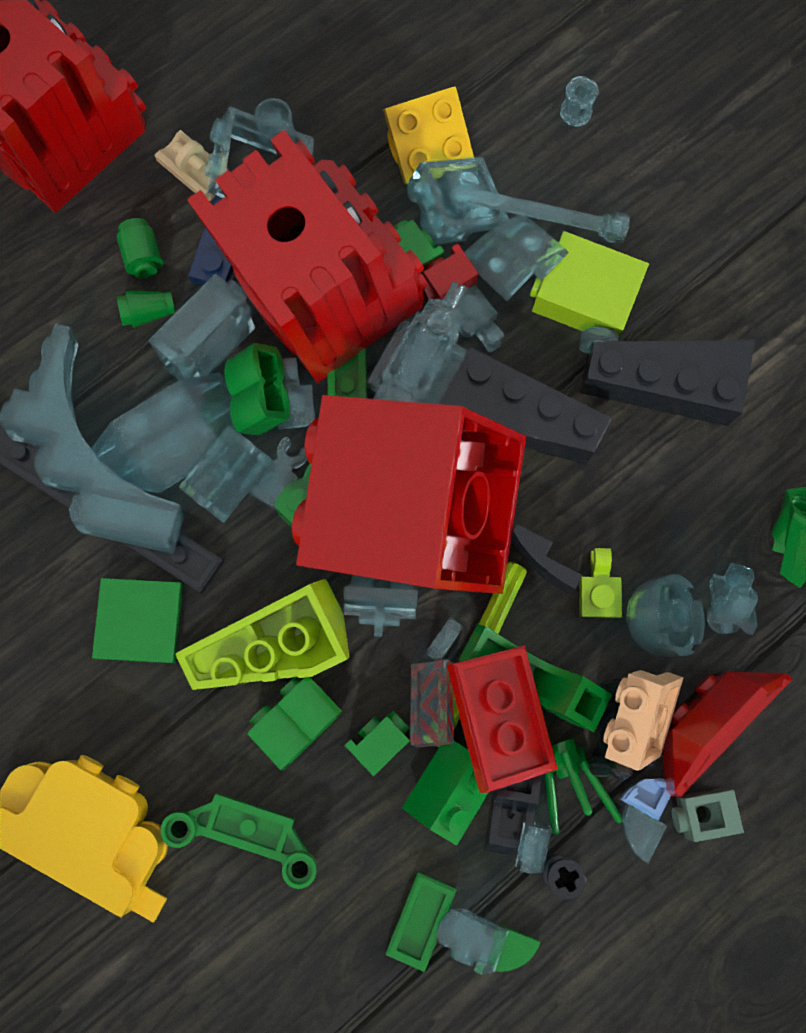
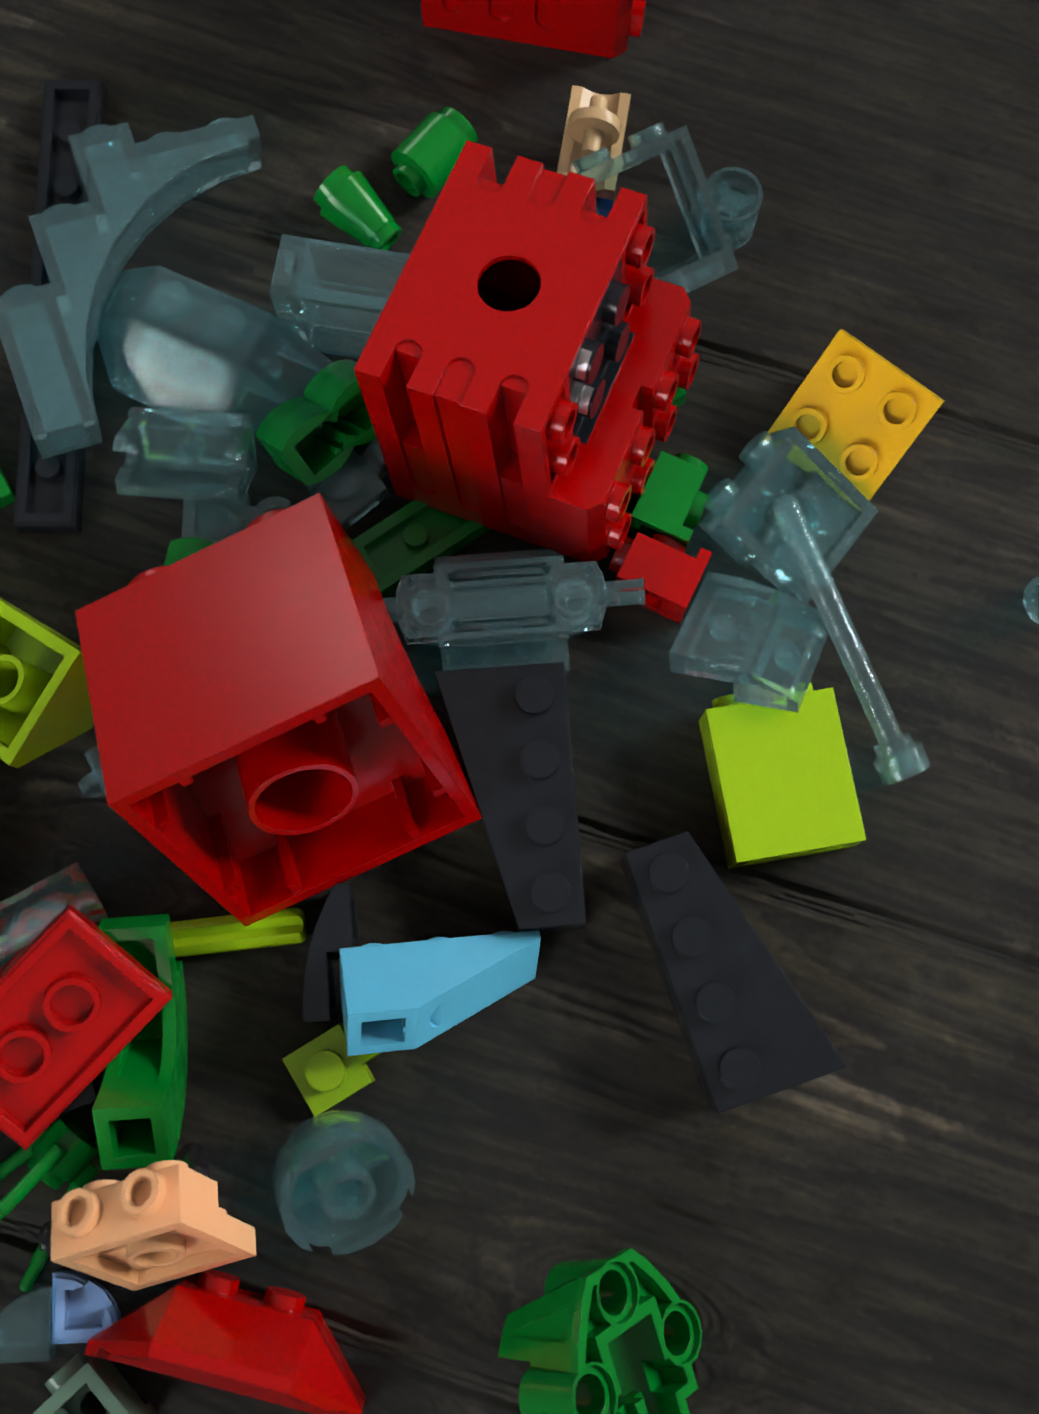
camera: 60 degrees right, 0 degrees up
clear light blue tile [426,617,463,661] -> none
clear light blue plate [444,285,504,353] -> none
clear light blue tile [579,327,618,354] -> none
clear light blue hips [707,563,758,635] -> none
none -> medium azure slope [340,930,541,1056]

